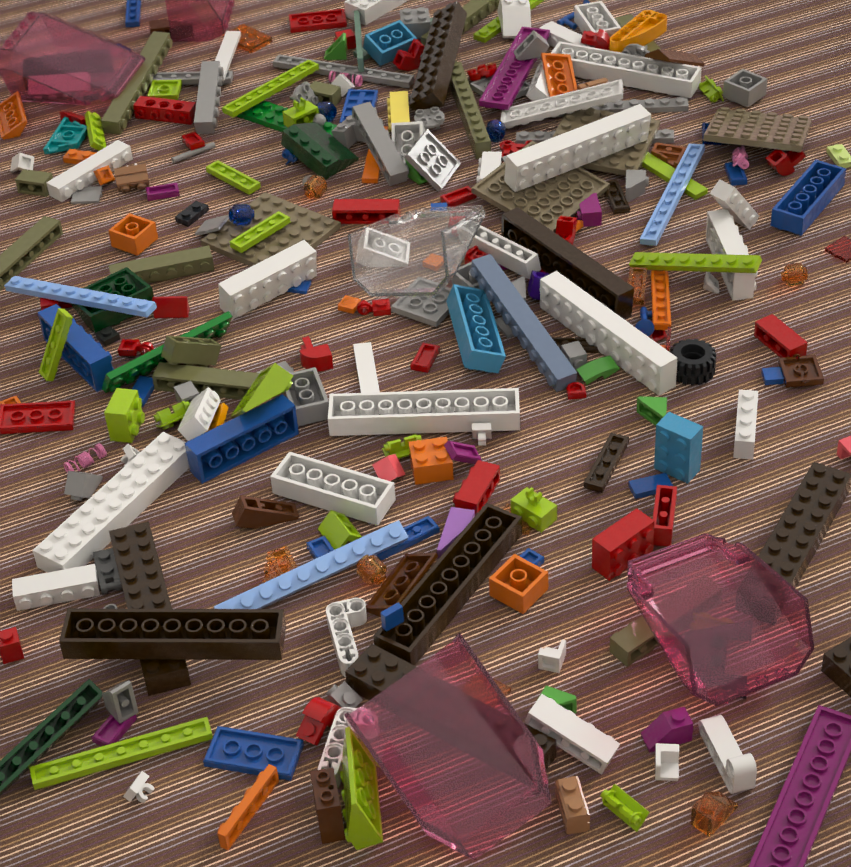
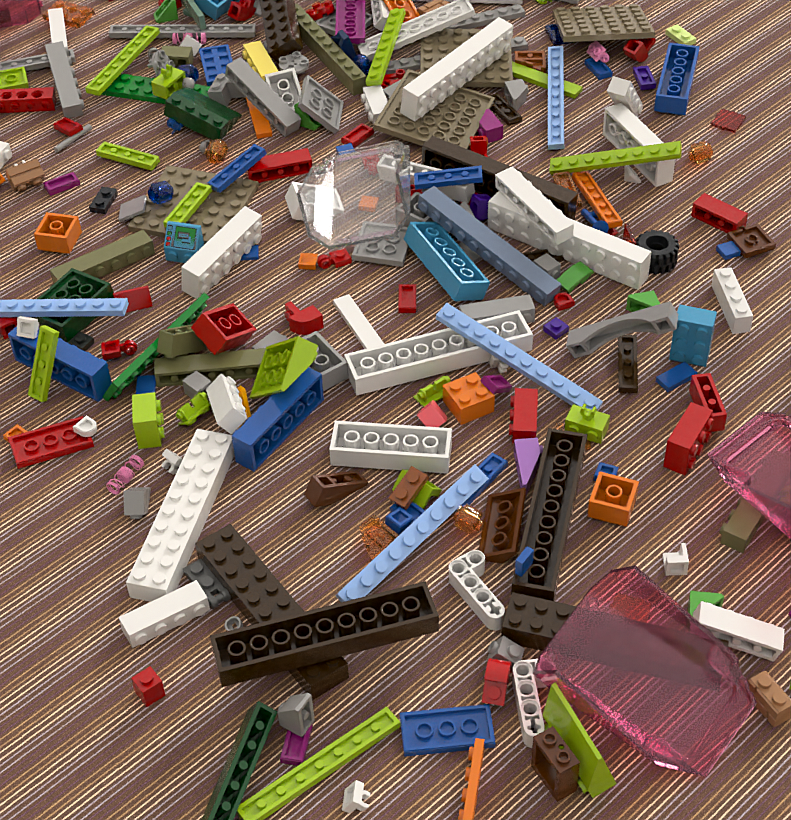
camera: 20 degrees left, 5 degrees up
none -> white tile [17,316,39,339]
none -> white tile [73,415,97,437]
none -> dark azure slope [164,221,204,263]
none -> red brick [191,303,257,355]
none -> blue plate [207,144,267,193]
none -> dark blue slope [331,30,358,62]
none -> lime plate [365,8,406,86]
none -> blue slope [385,507,414,537]
none -> dark orange plate [389,466,429,510]
none -> blue plate [414,165,483,190]
none -> light blue plate [436,303,603,411]
none -> light grey brick [459,294,535,323]
none -> white brick [495,166,574,245]
none -> dark purple plate [543,317,569,340]
none -> light grey arch [566,301,678,358]
none -> dark purple plate [633,66,656,90]

